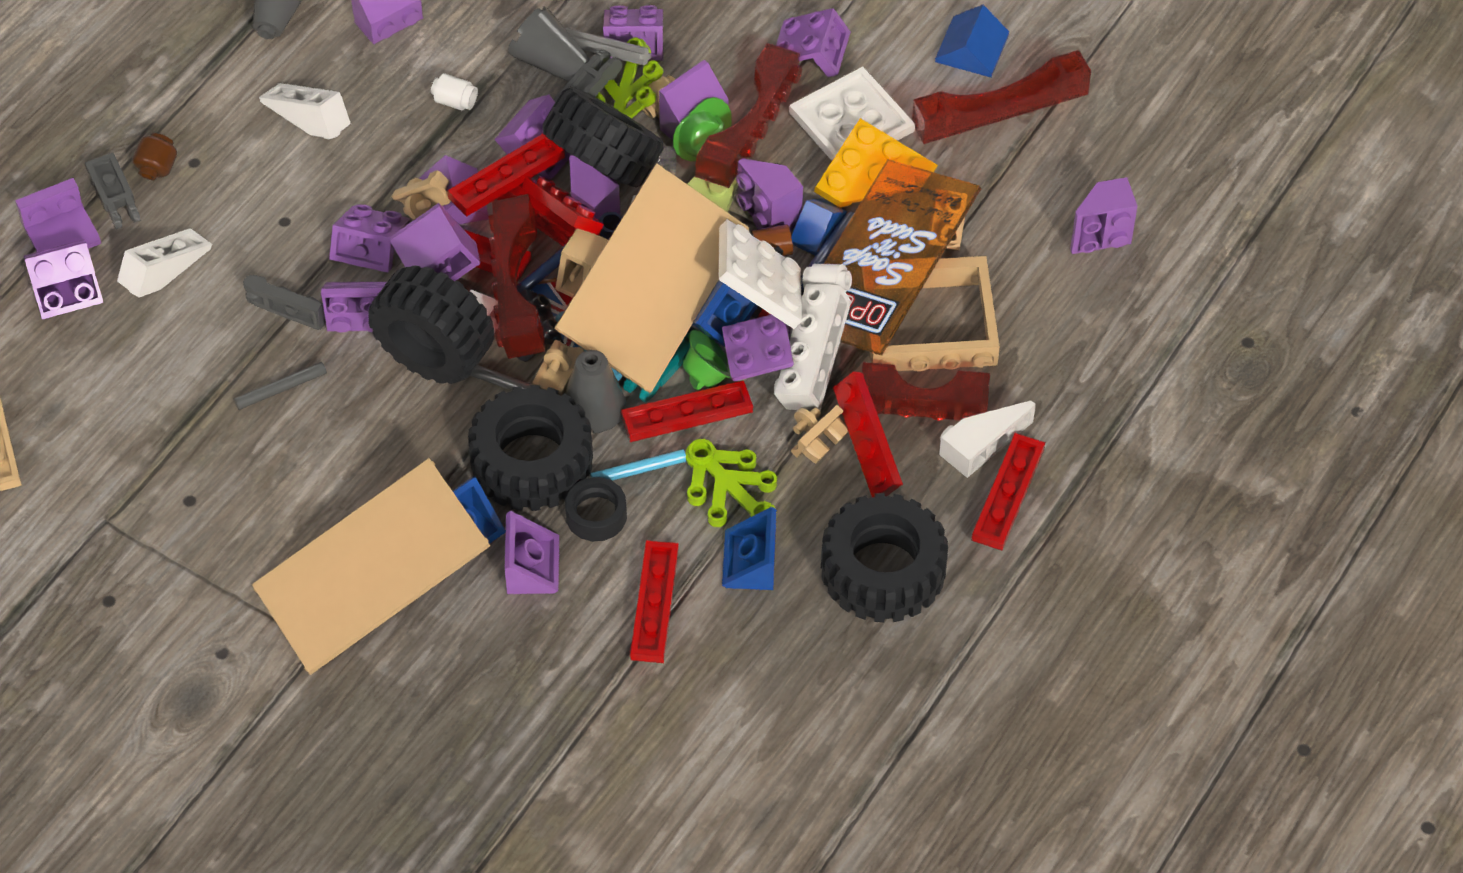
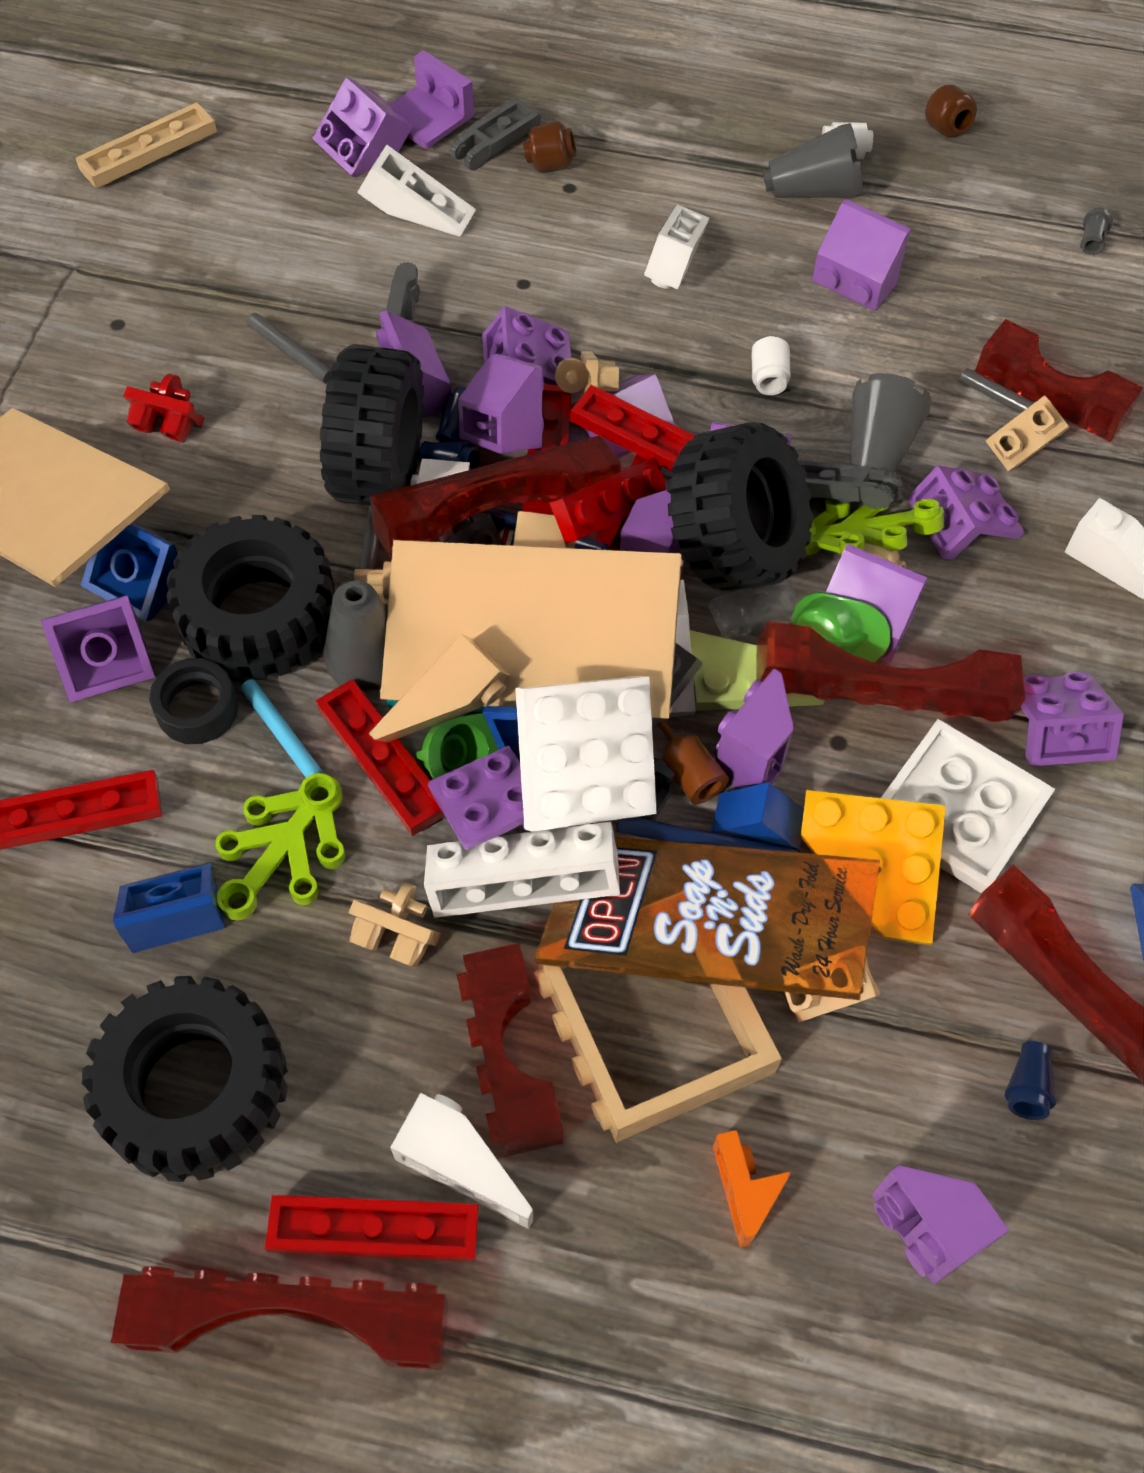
camera: 70 degrees right, 5 degrees up
light grey axle [565,27,651,65] -> none
white brick [803,264,852,292] -> none
red plate [833,371,903,497] -> none
none -> clear red arch [110,1266,448,1370]
none -> red hips [123,373,205,443]
none -> tan slope [369,634,510,742]
none -> orange slope [713,1130,791,1248]
none -> dark blue cone [1005,1041,1056,1120]

